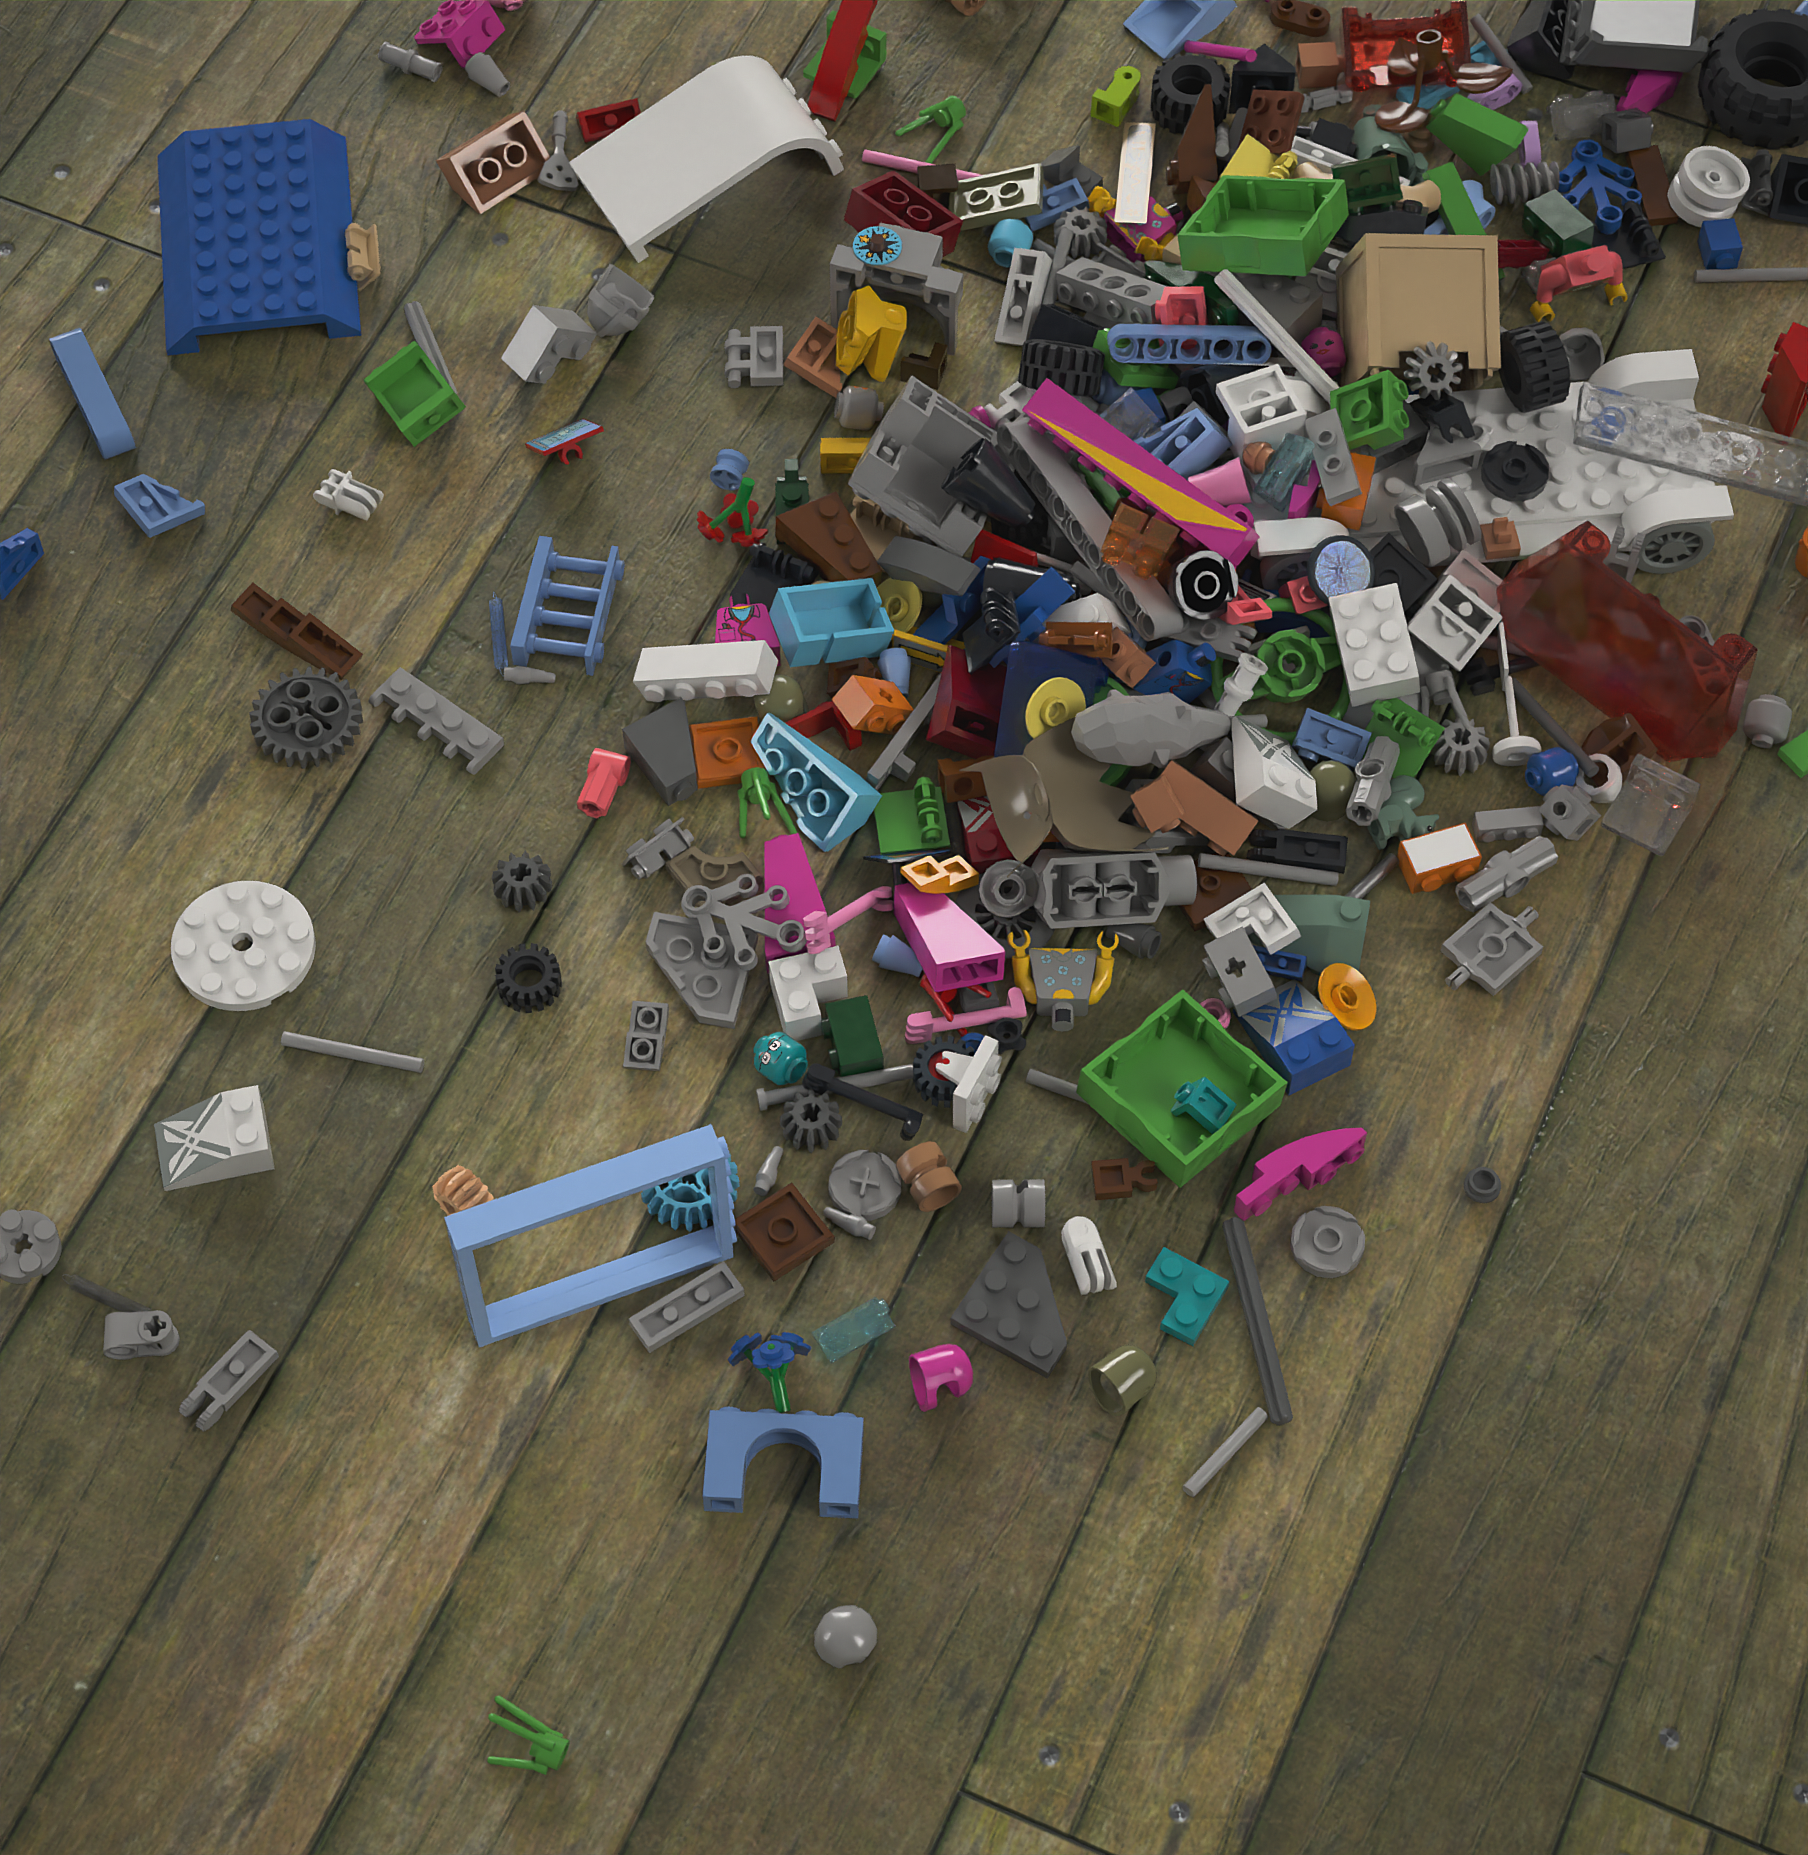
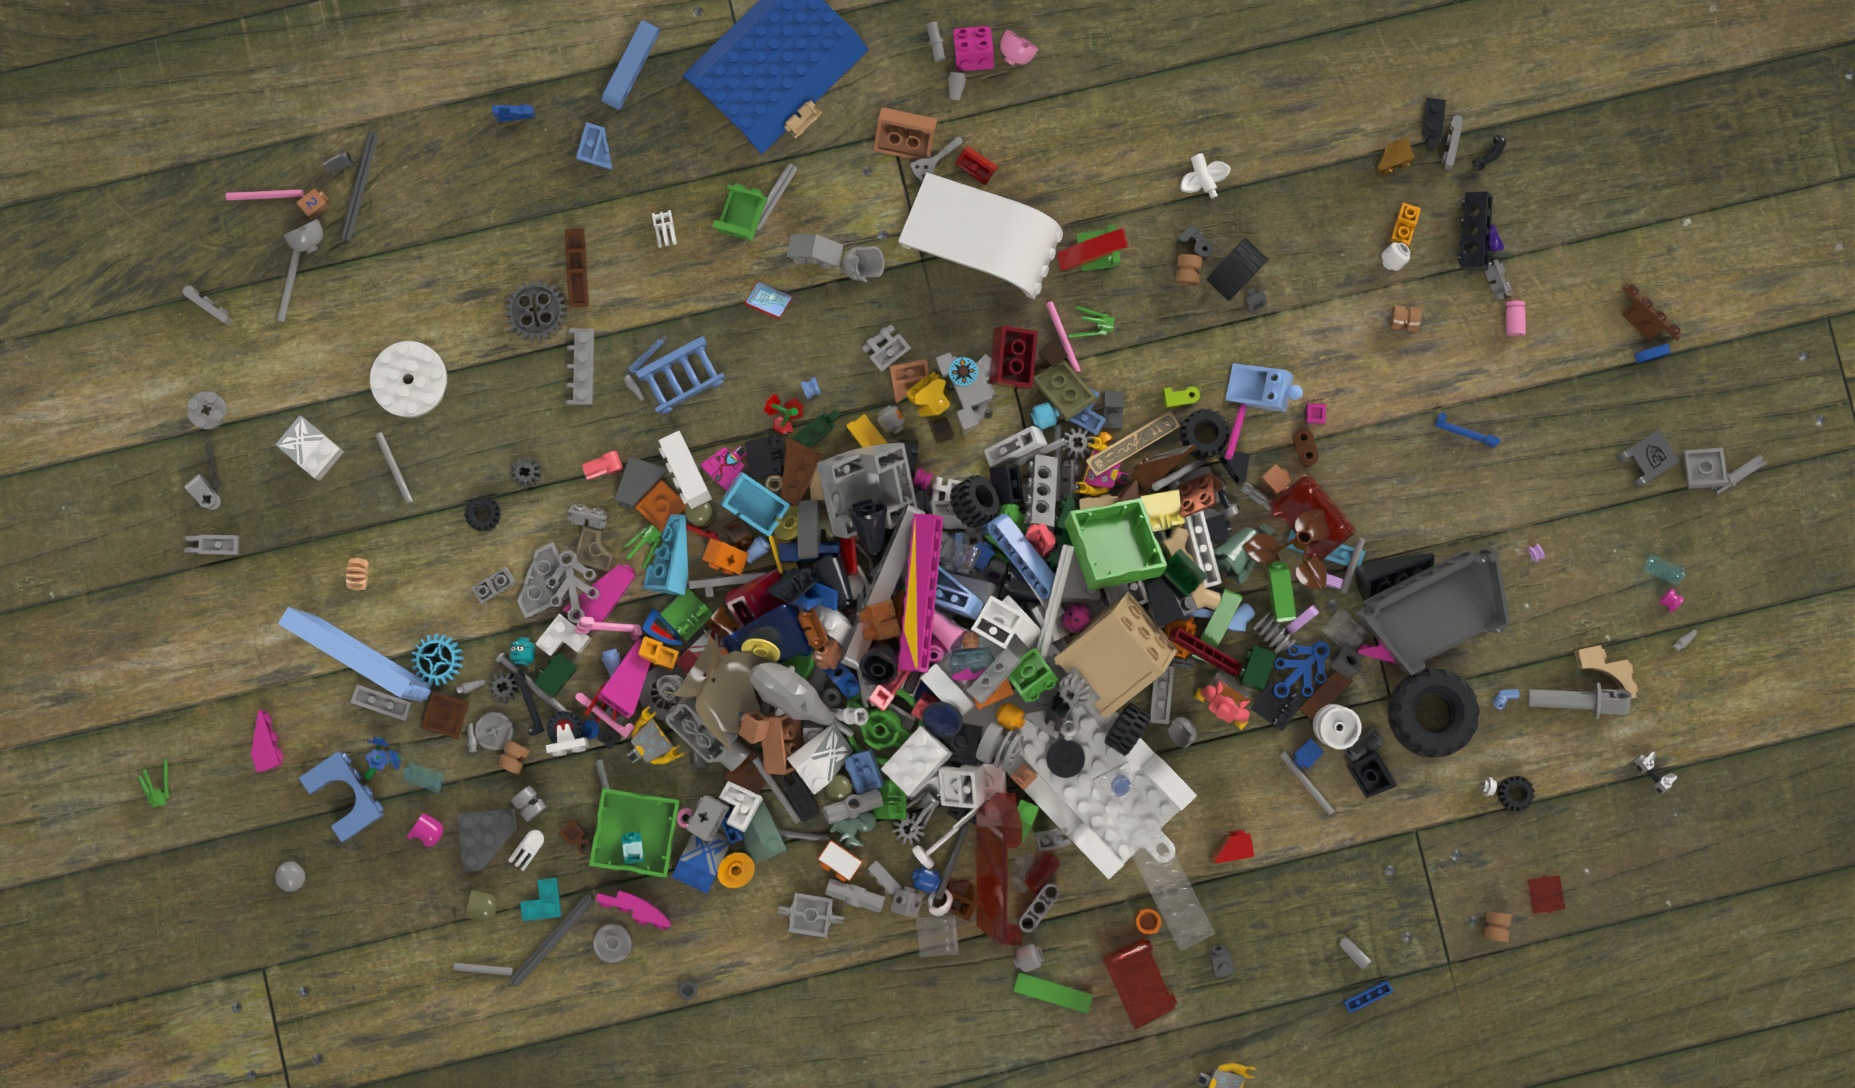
camera: 50 degrees right, 25 degrees up
none -> dark pink slope [251,710,284,773]
none -> light orange head [996,702,1026,731]

